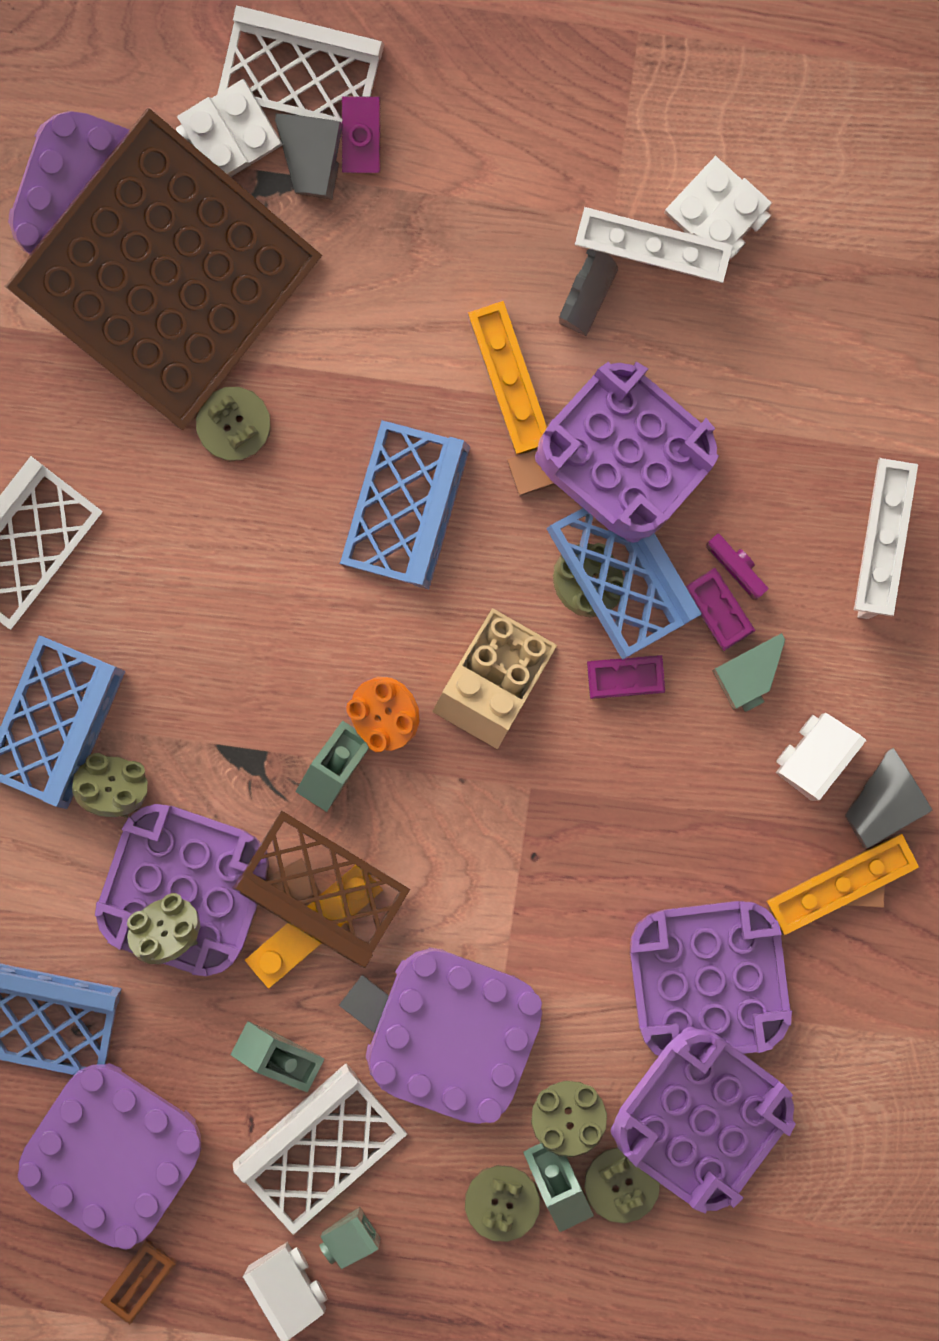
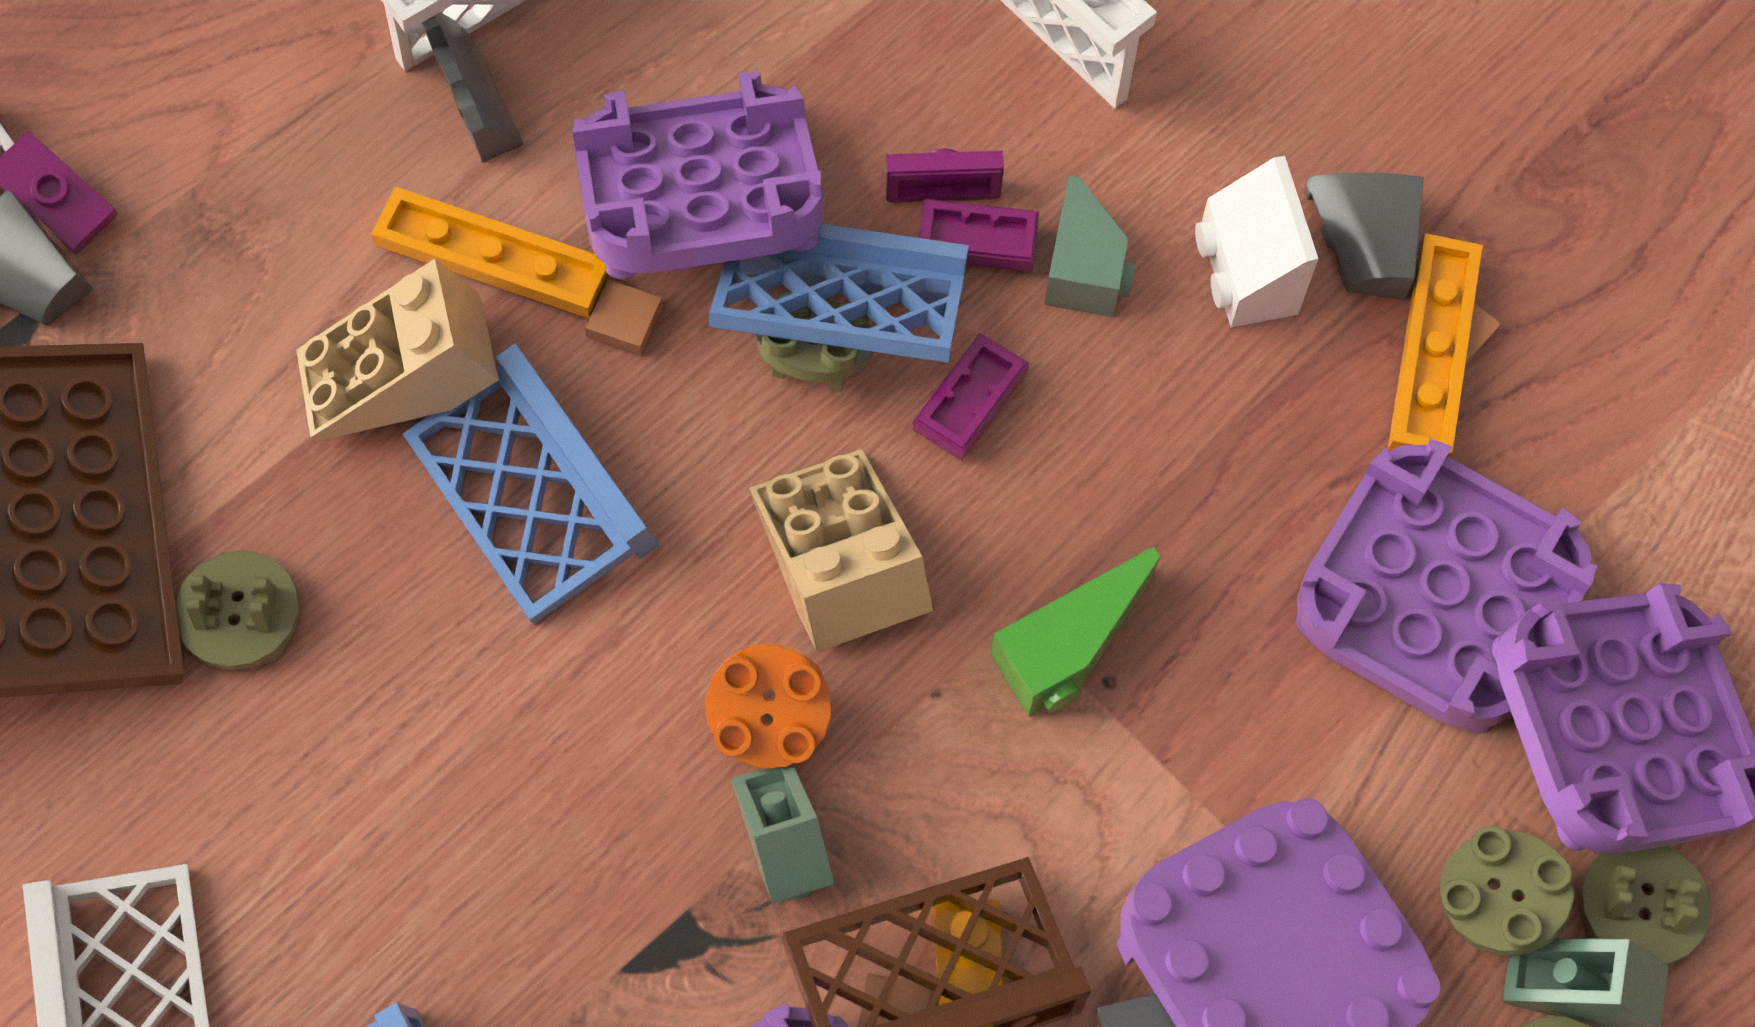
camera: 55 degrees left, 20 degrees down
none -> tan slope [296,258,499,442]
none -> bright green slope [990,546,1160,716]

